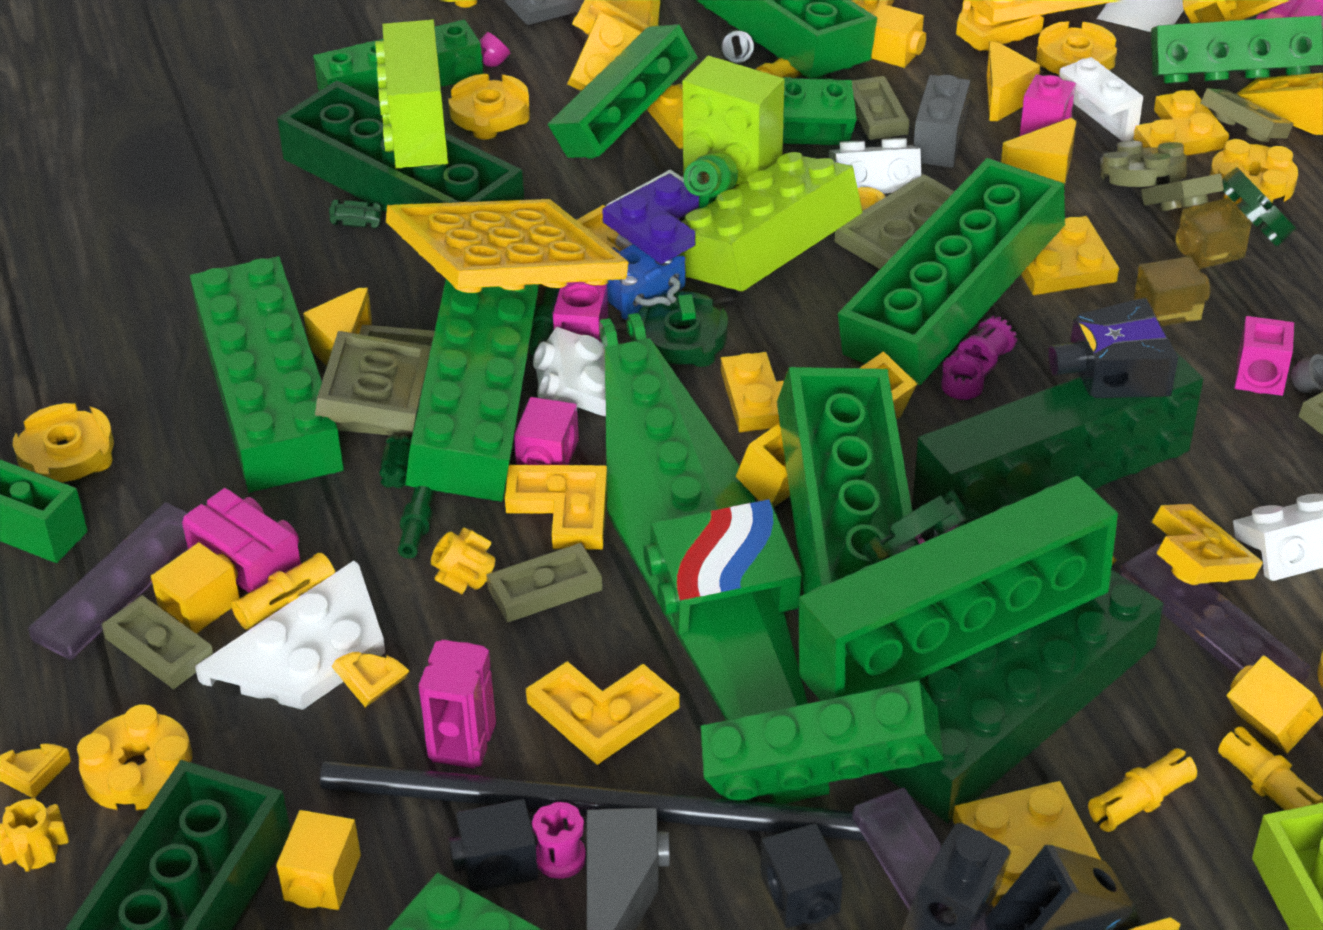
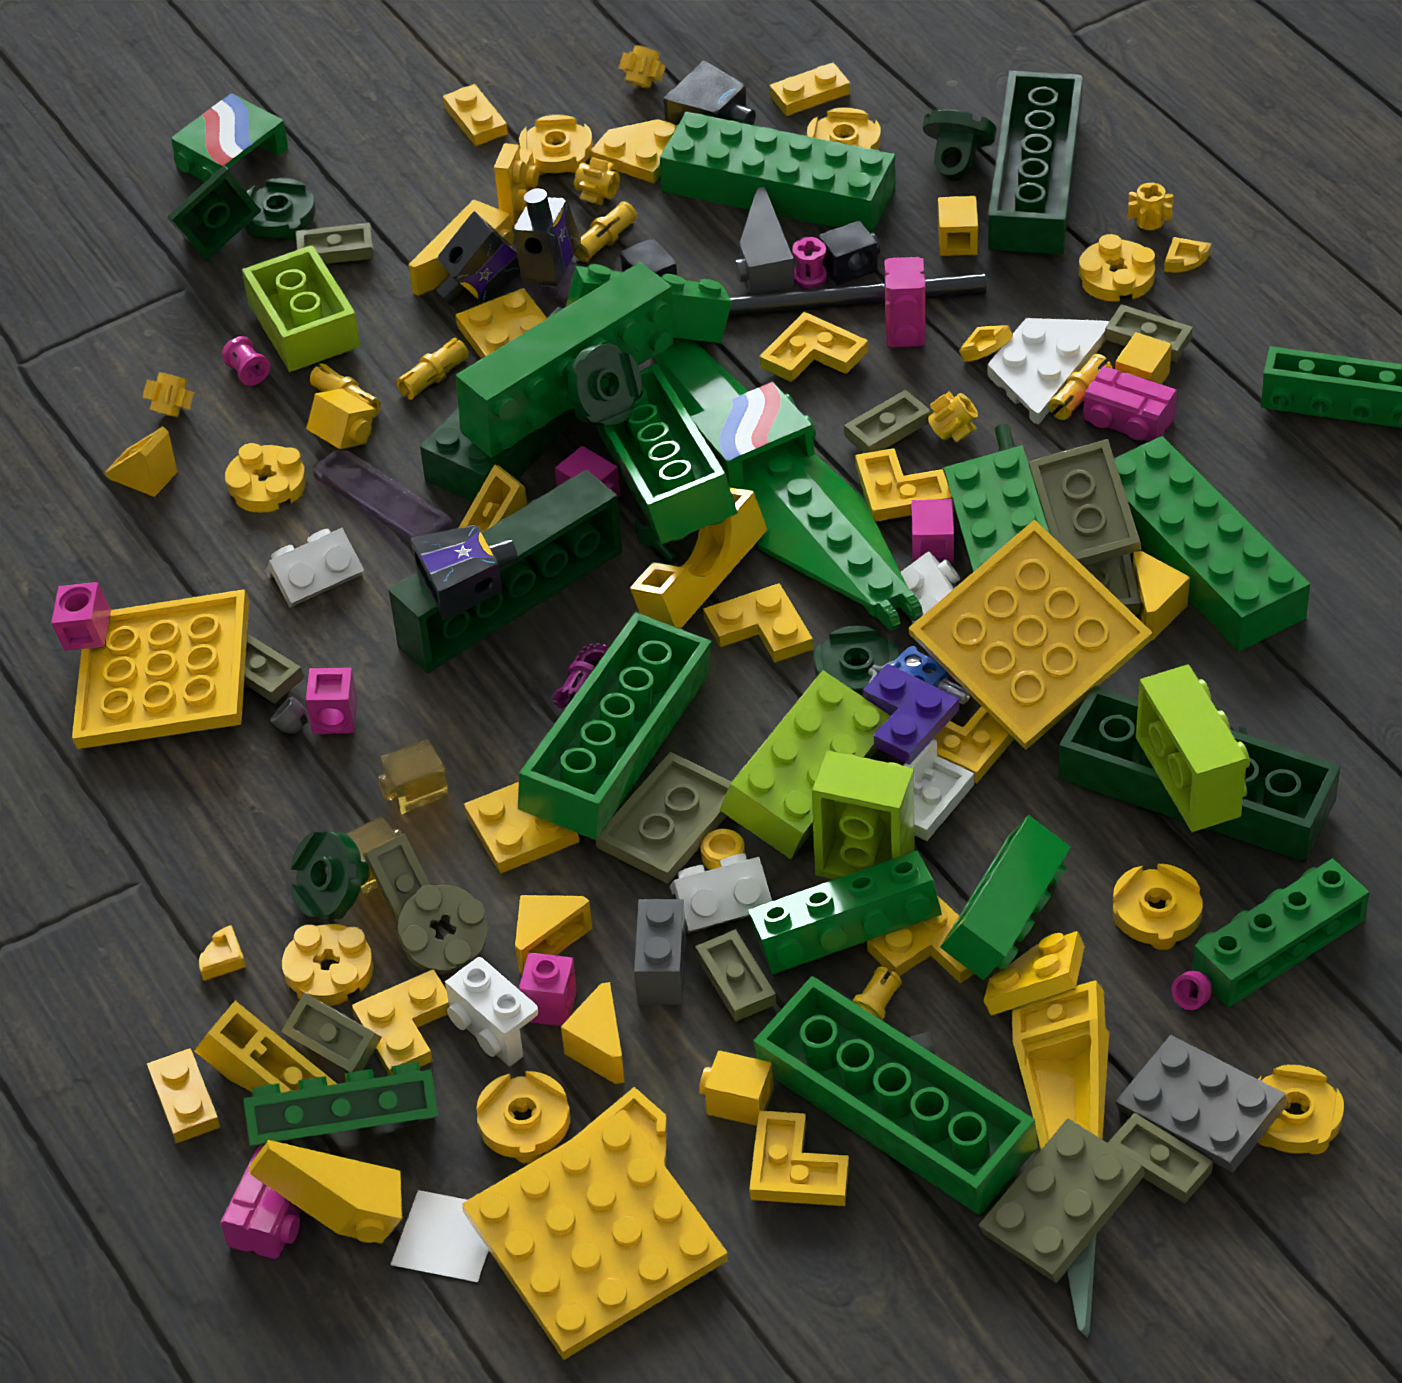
camera: 170 degrees right, 5 degrees up
yellow plate [13,403,114,483] -> none
clear purple tile [28,502,188,660] -> none
green piece [678,294,696,320] -> none
green piece [683,153,738,210] -> none
yellow plate [1152,504,1263,585] -> none

